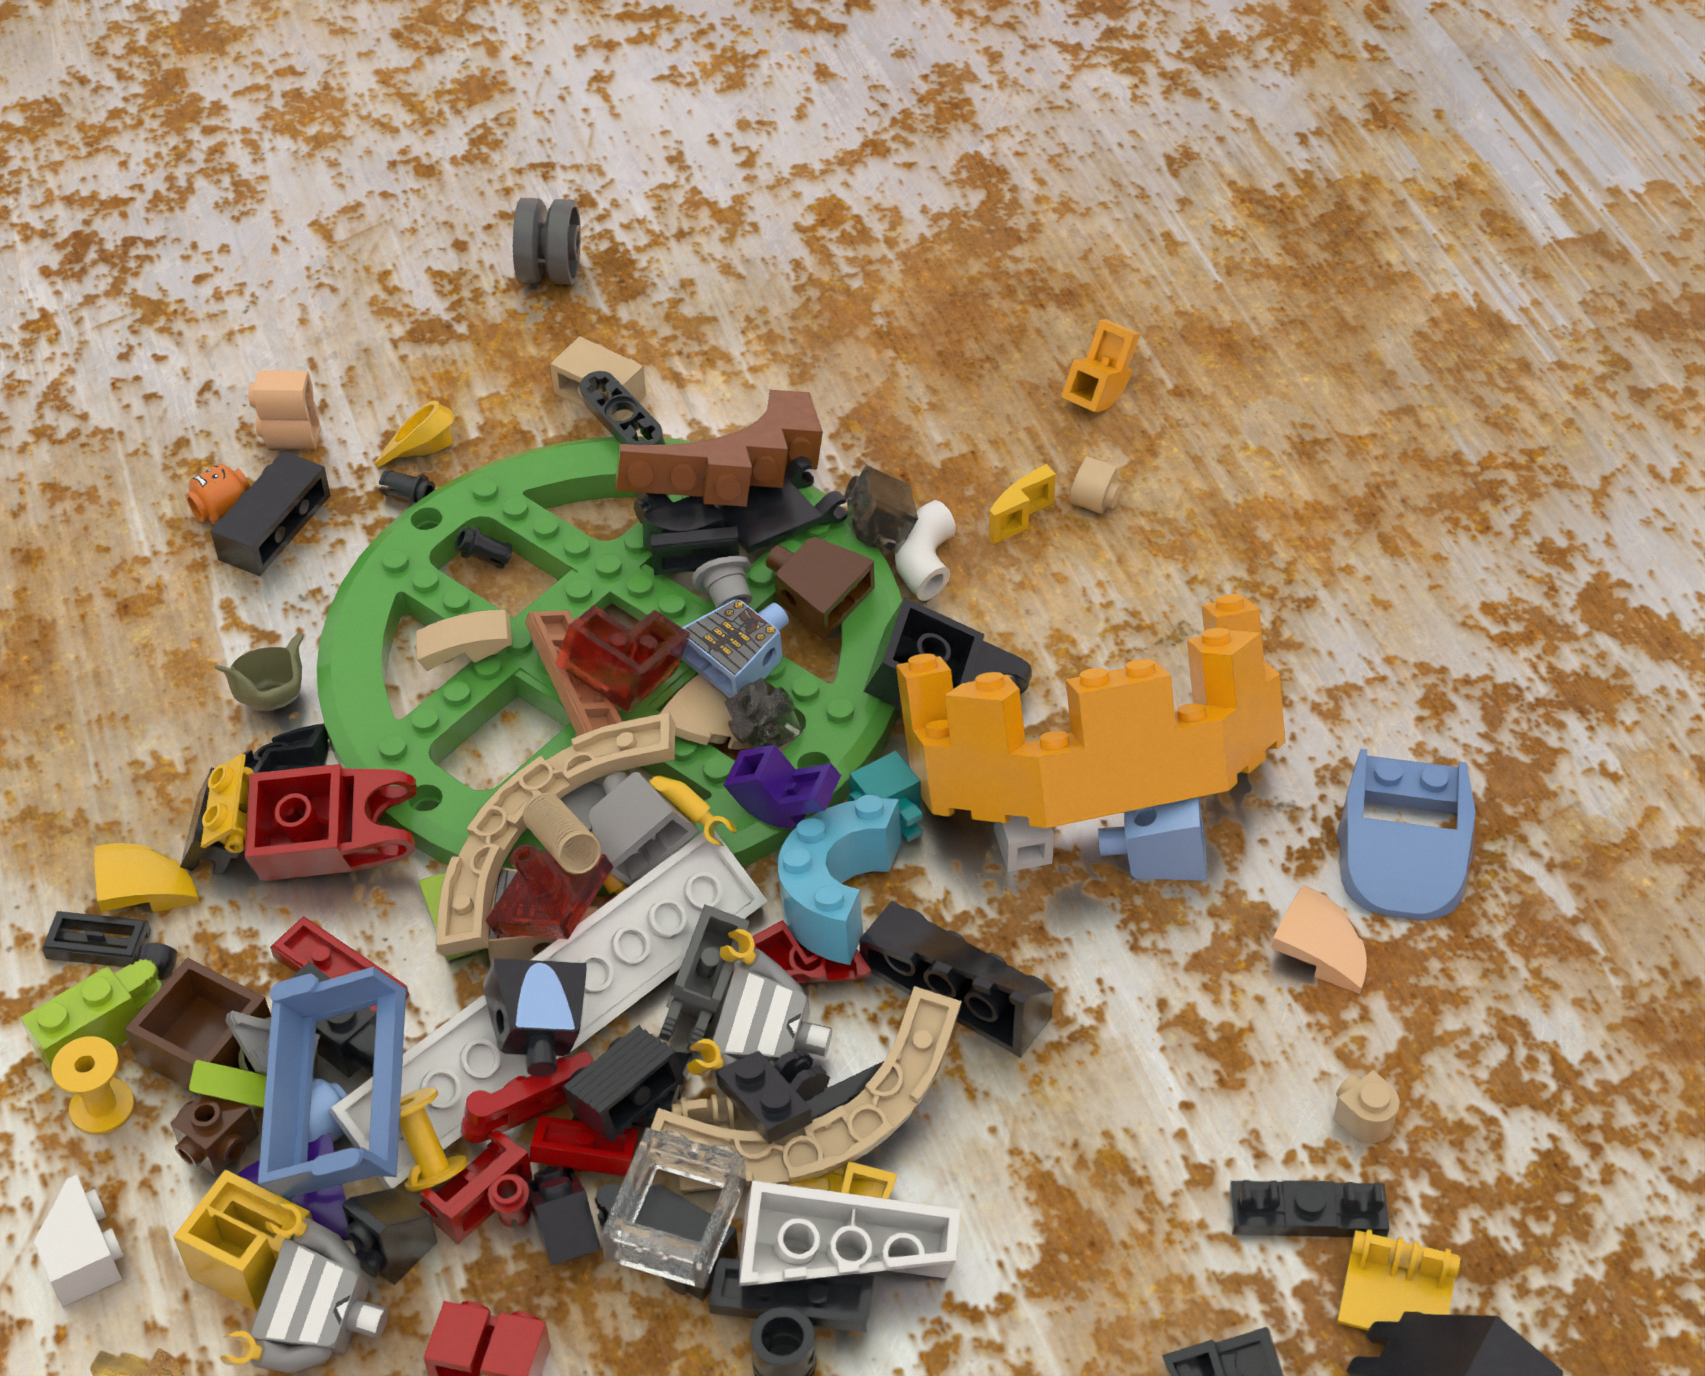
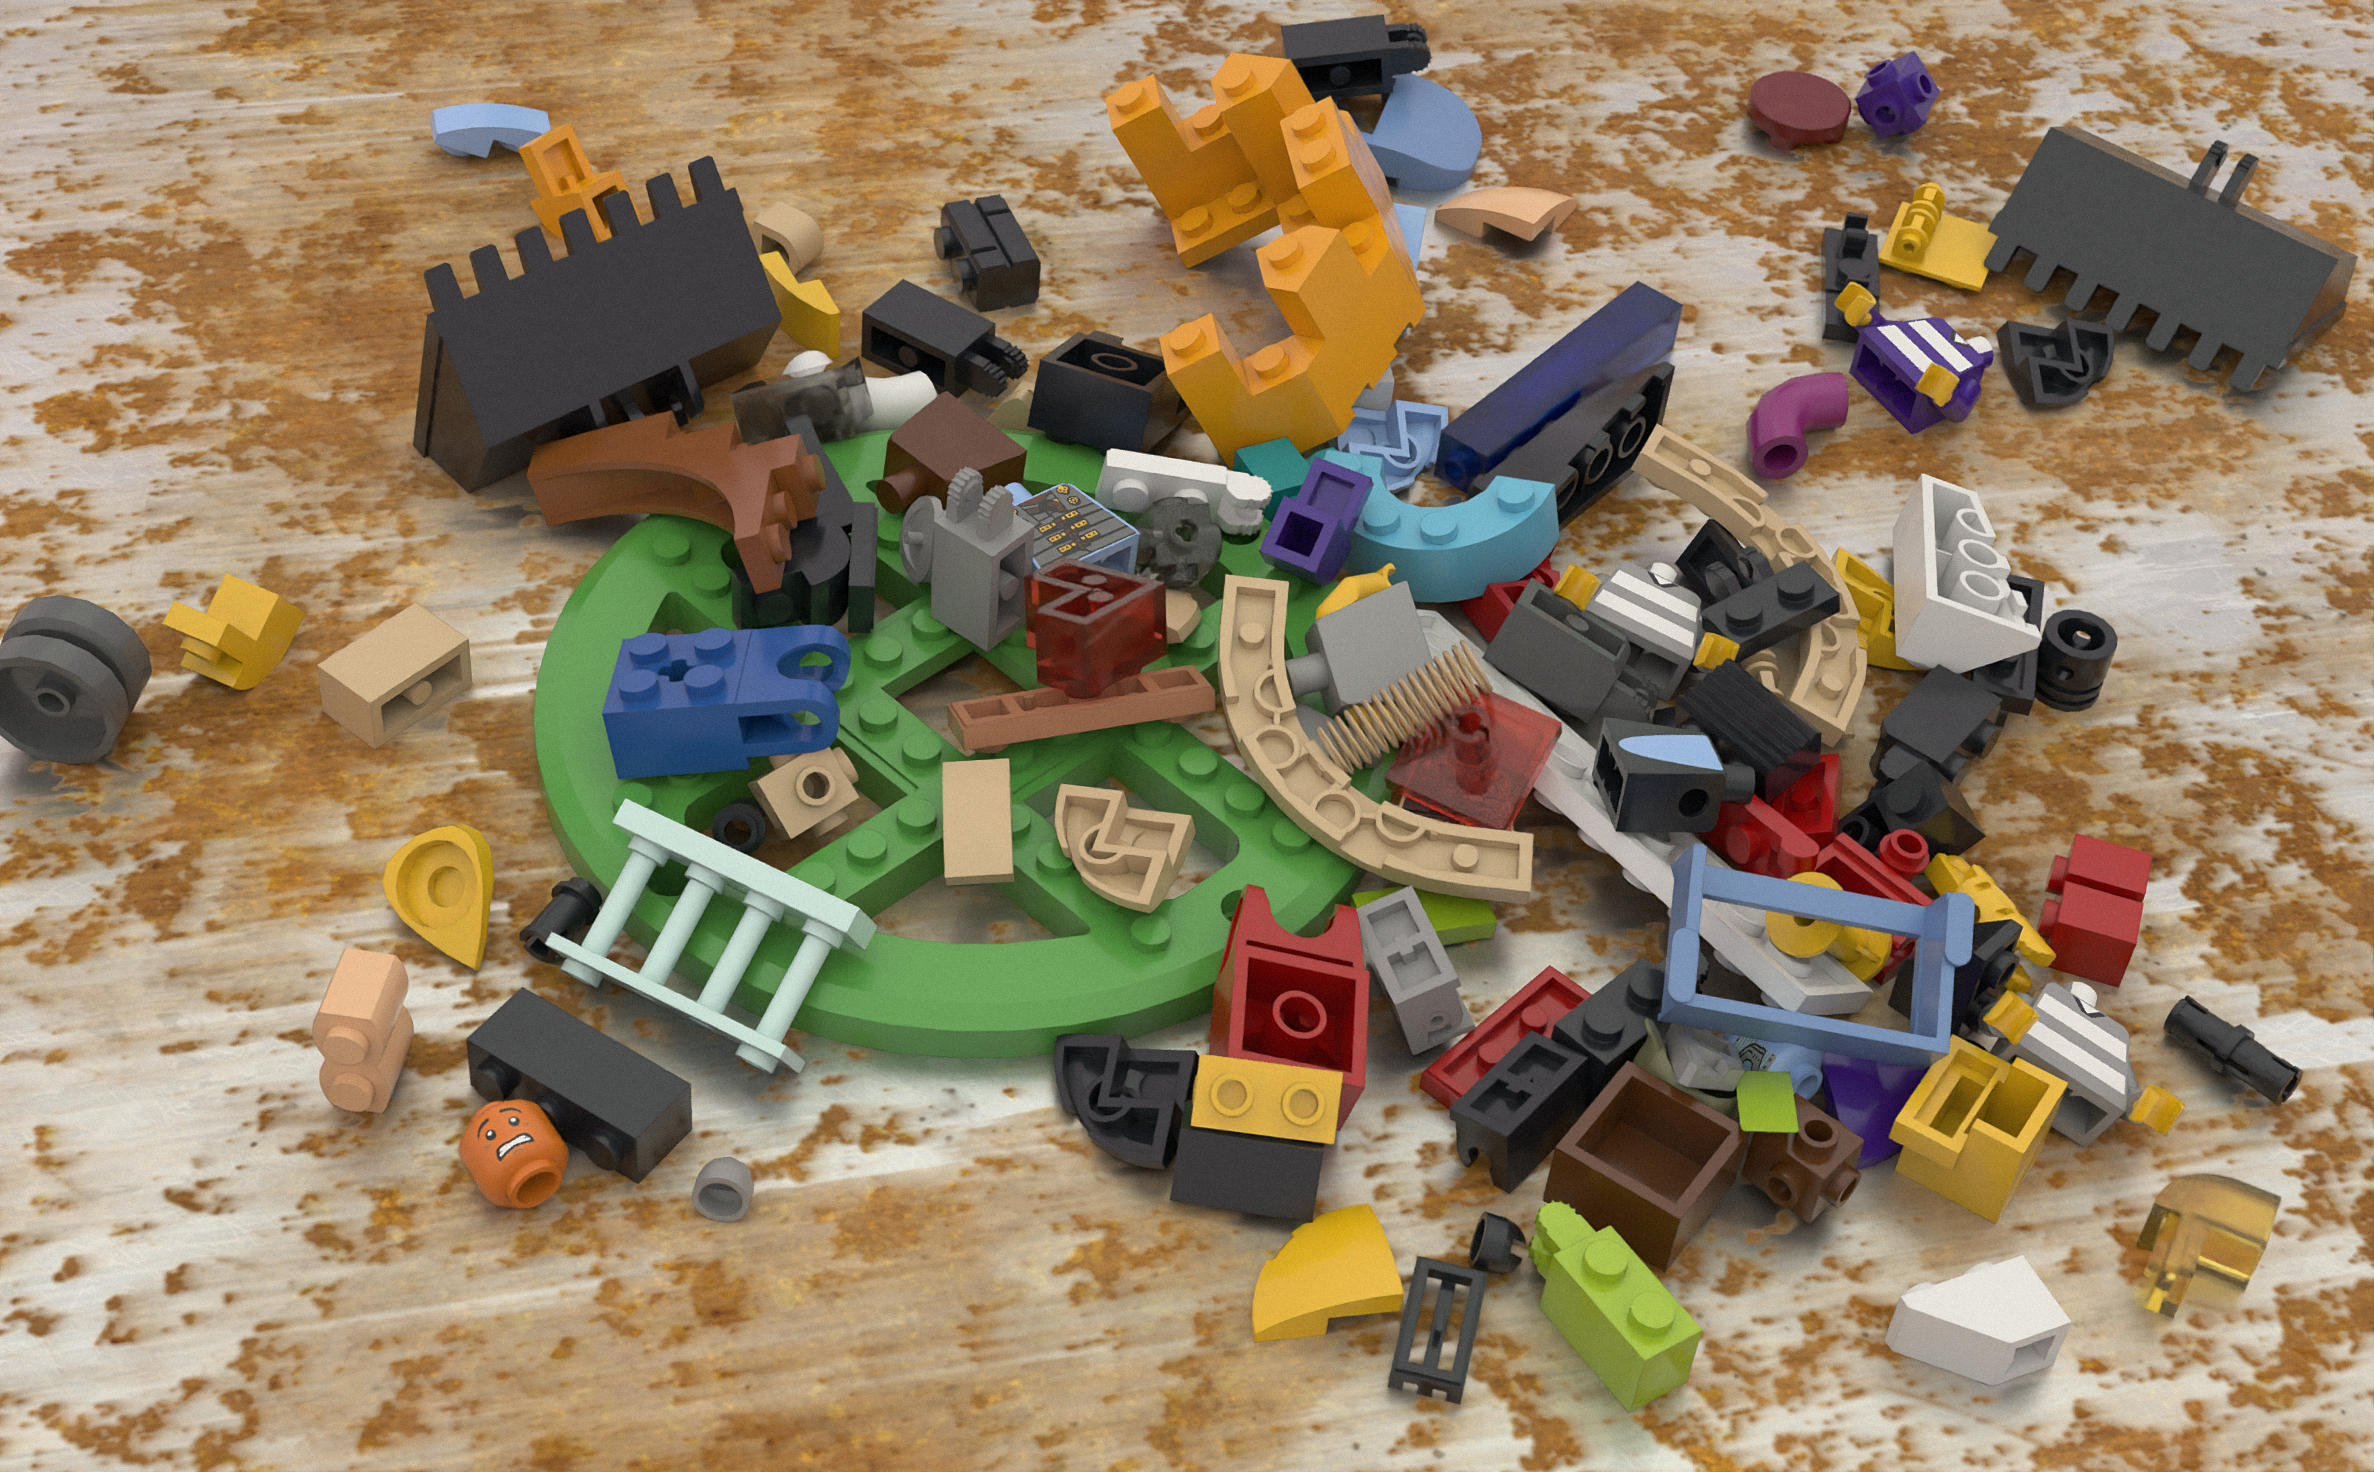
camera: 90 degrees left, 5 degrees down
yellow piece [51,1036,135,1135] -> none
olive hair [215,633,303,711] -> none
black beam [580,371,665,445] -> none
clear window [601,1128,746,1289] -> none
tan plate [1333,1070,1399,1143] -> none
none -> yellow brick [162,573,306,690]
none -> black piece [413,155,782,494]
none -> light blue slope [430,103,551,158]
none -> light aqua fence [545,798,878,1074]
none -> blue brick [602,624,851,779]
none -> light grey hinge [692,1157,754,1222]
none -> tan brick [747,747,859,841]
none -> black hinge [861,279,1029,399]
none -> light grey hinge [930,467,1035,652]
none -> black brick [934,194,1041,313]
none -> tan brick [1055,784,1196,913]
none -> white hinge [1095,448,1273,536]
none -> black hinge [1281,14,1432,101]
none -> light blue brick [1329,400,1448,494]
none -> light grey hinge [1356,885,1476,1055]
none -> clear blue brick [1434,281,1683,494]
none -> black hinge [1449,1030,1590,1193]
none -> magenta cylinder [1746,372,1849,479]
none -> dark red tile [1747,71,1851,151]
none -> dark purple torso [1834,282,1994,435]
none -> dark purple brick [1854,50,1940,140]
none -> yellow hinge [1924,853,2056,993]

